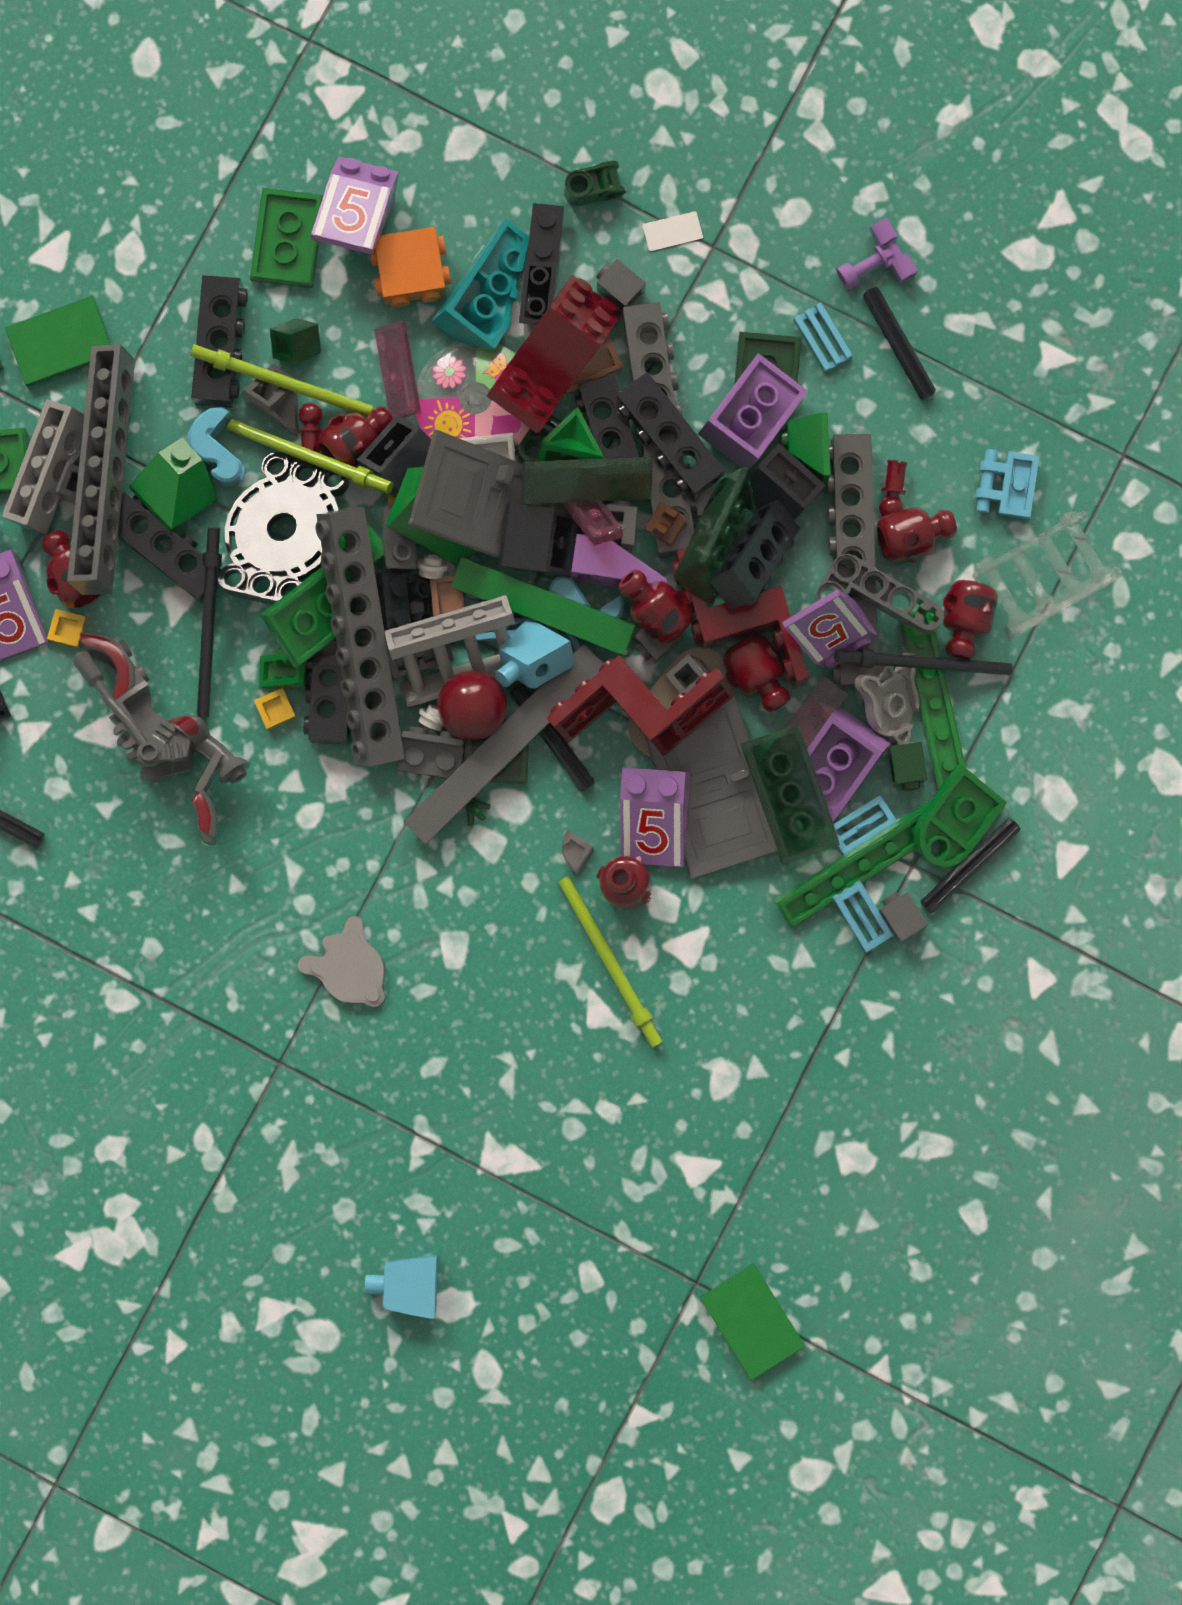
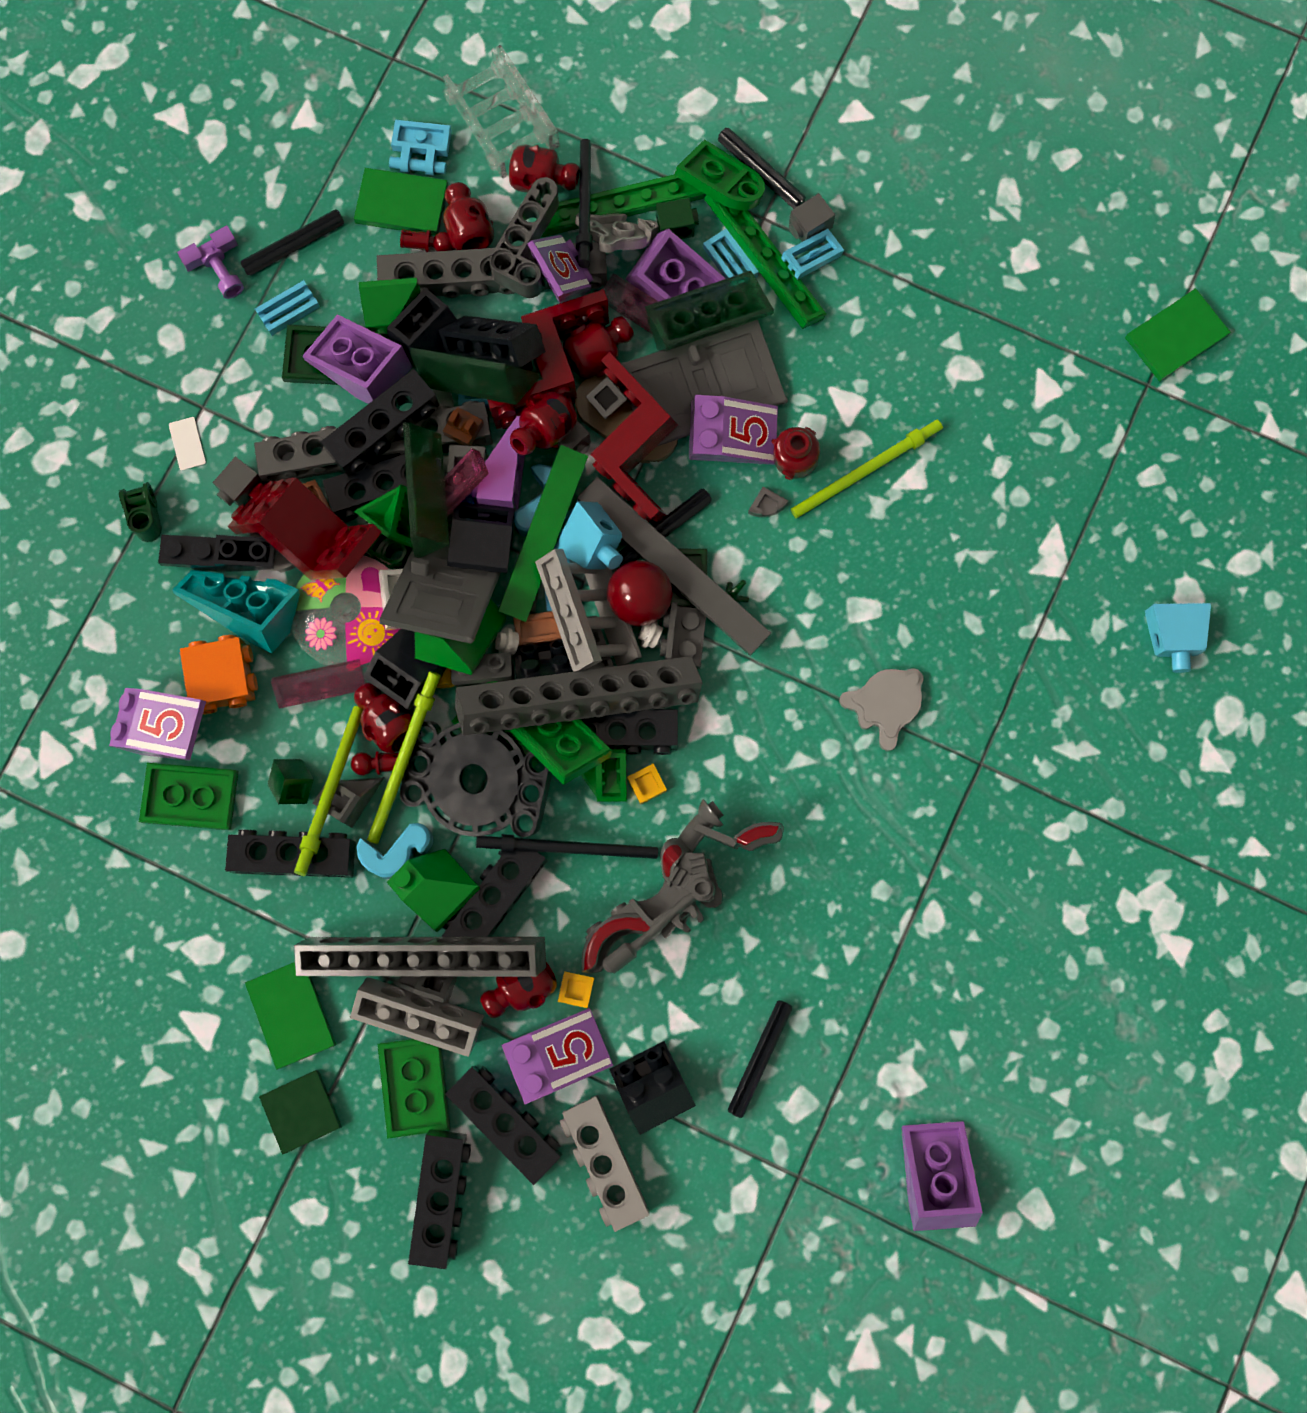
camera: 95 degrees left, 5 degrees down
none -> green tile [354,168,448,236]

